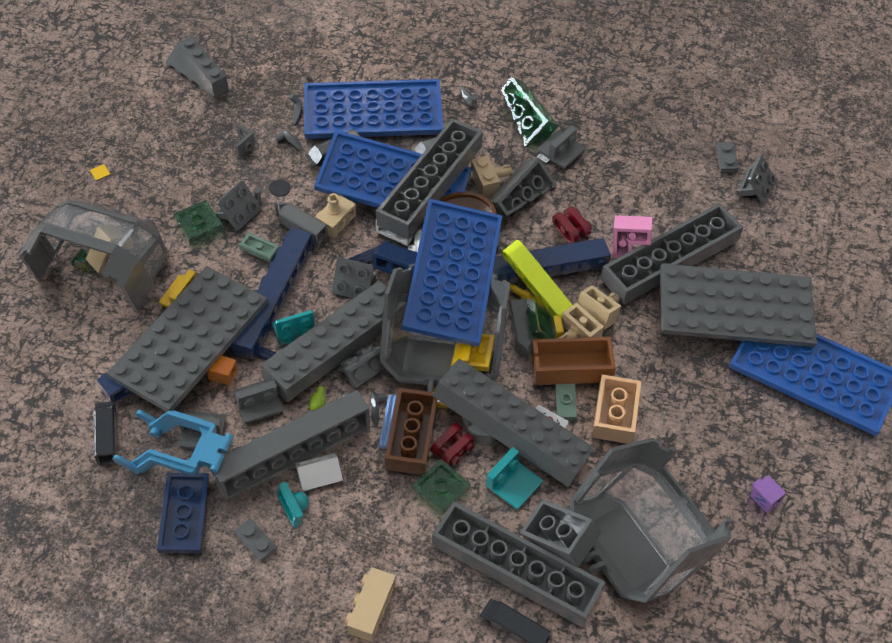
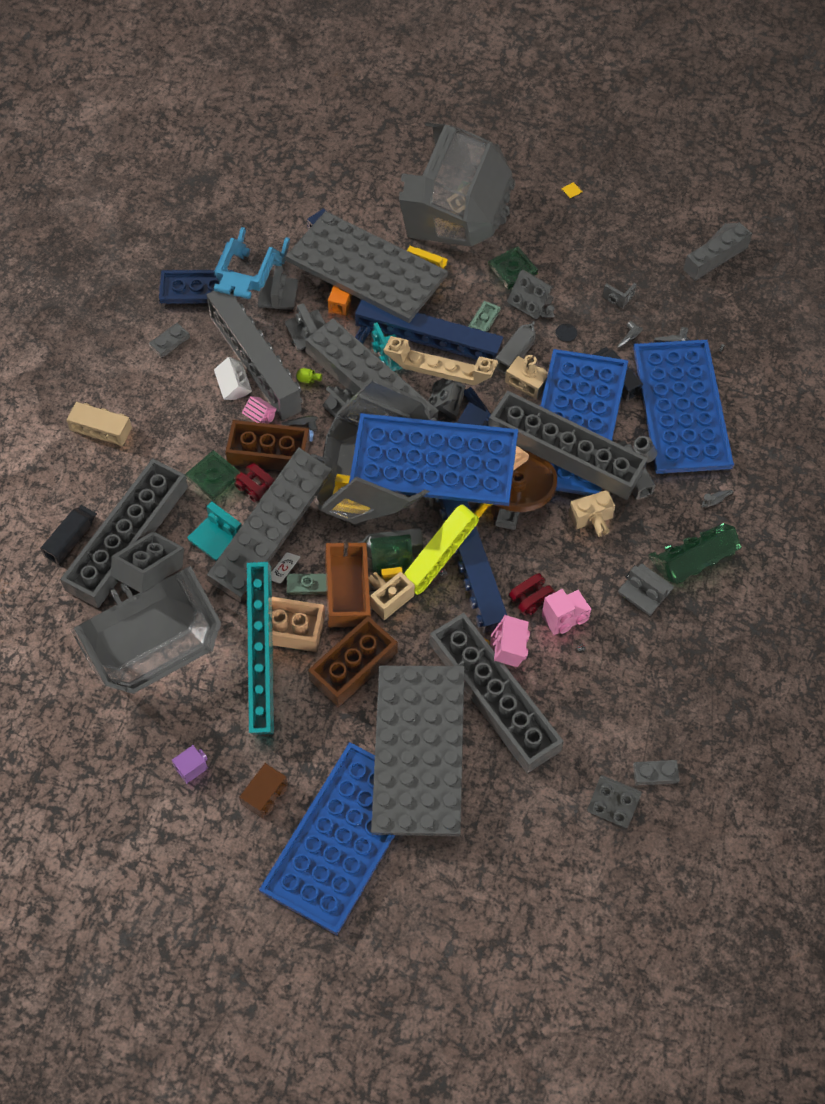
camera: 90 degrees right, 5 degrees up
black piece [93,401,118,465] -> none
teal tile [277,482,309,528] -> none
dark grey wedge [488,157,557,217] -> none
tan brick [577,285,621,330] -> none
none -> reddish brown brick [239,763,288,818]
none -> bright pink brick [242,396,277,424]
none -> teal brick [247,562,274,735]
none -> reddish brown brick [308,616,398,707]
none -> tan slope [384,336,498,386]
none -> bright pink brick [542,589,591,635]
none -> dark grey brick [633,436,657,462]

